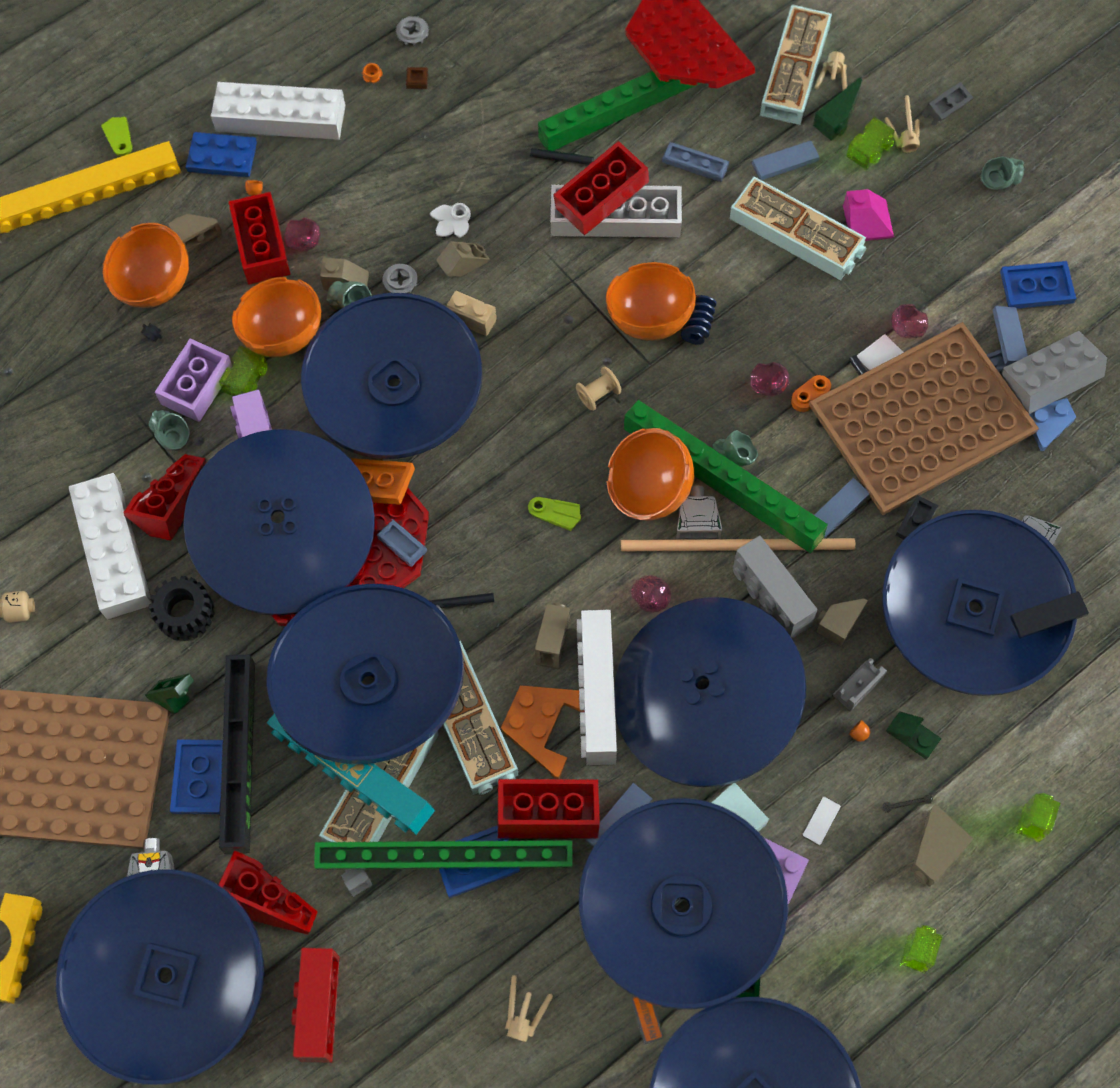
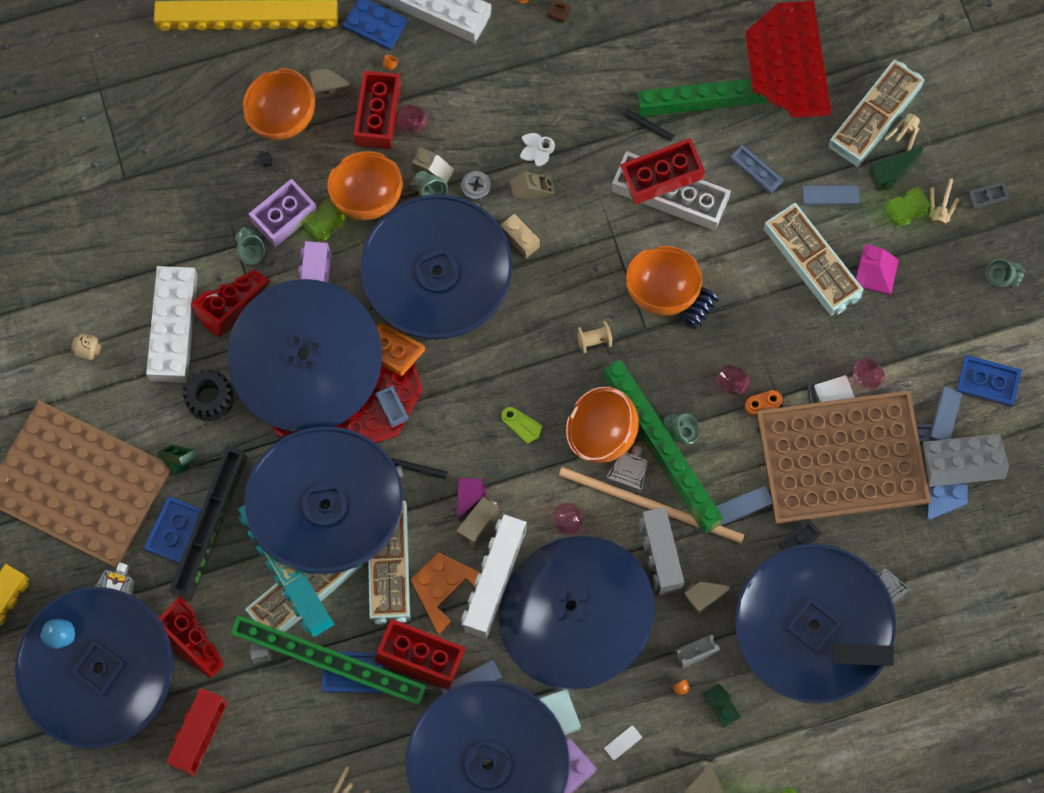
camera: 20 degrees right, 5 degrees up
none -> dark azure hair [40,619,75,649]
none -> magenta slope [457,478,486,521]

